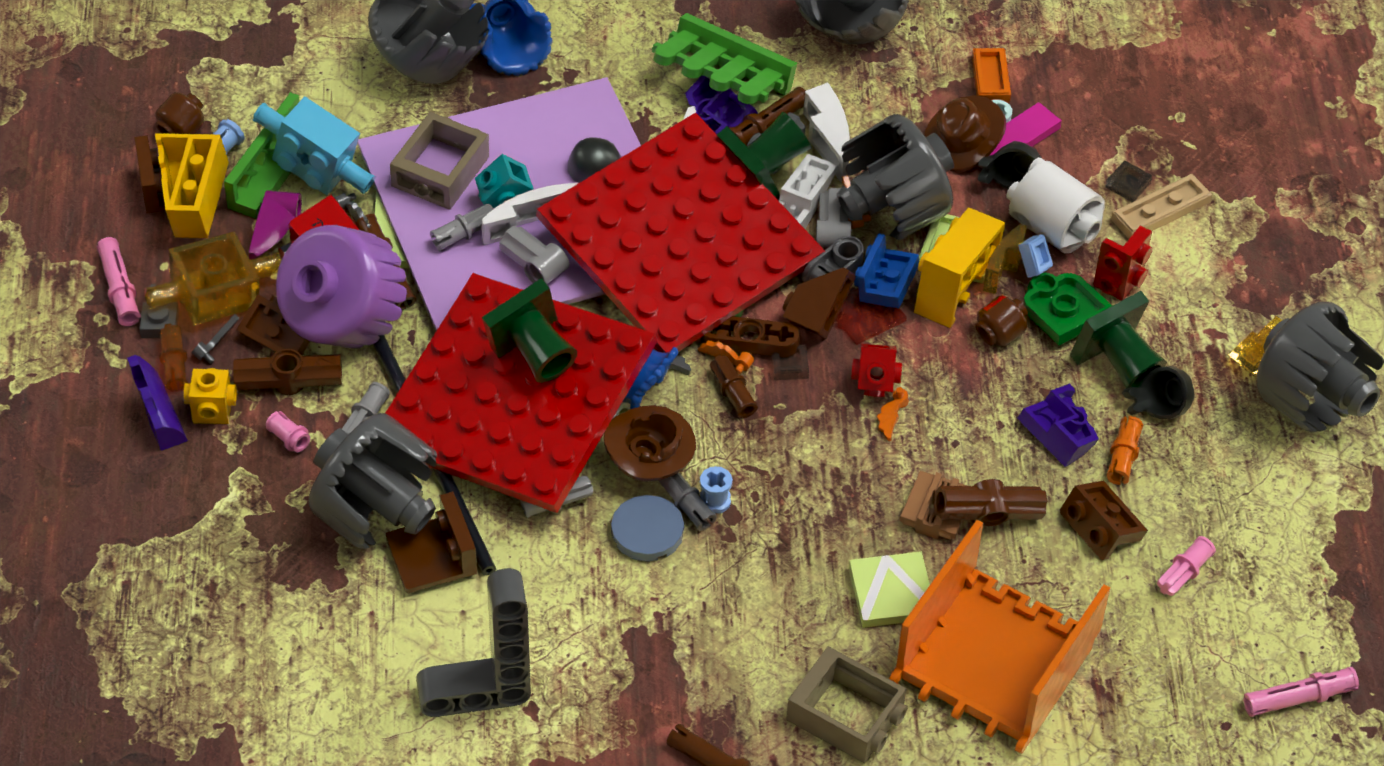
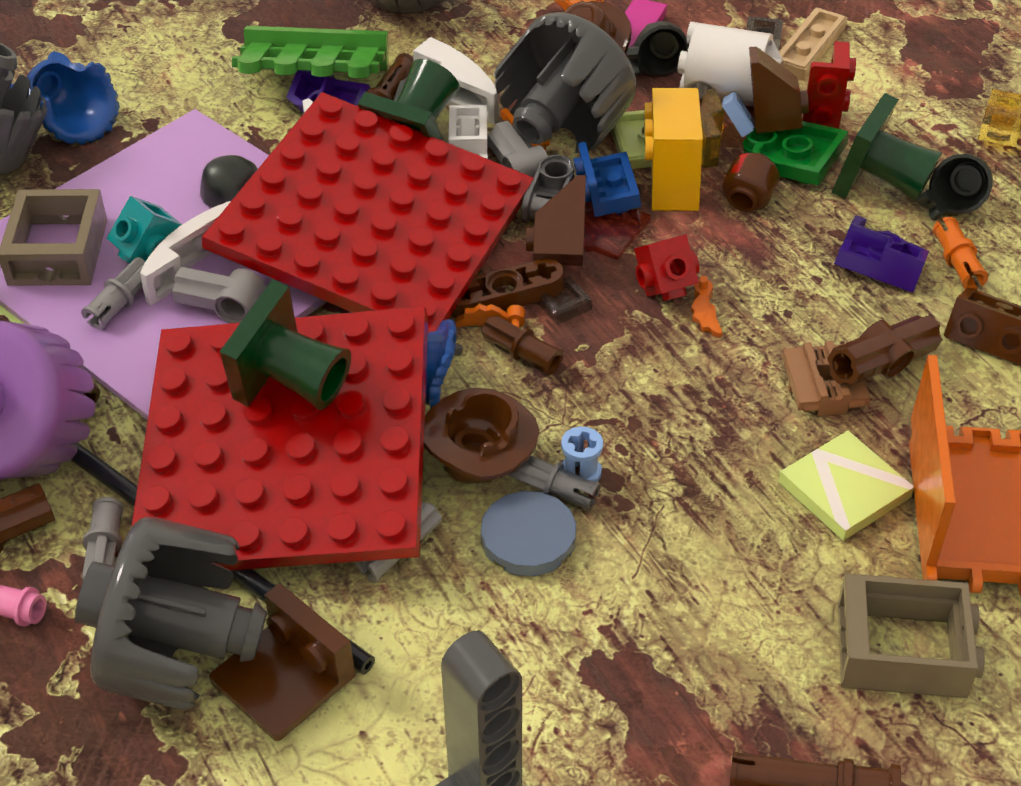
camera: 25 degrees left, 5 degrees down
none -> reddish brown slope [749,46,809,133]

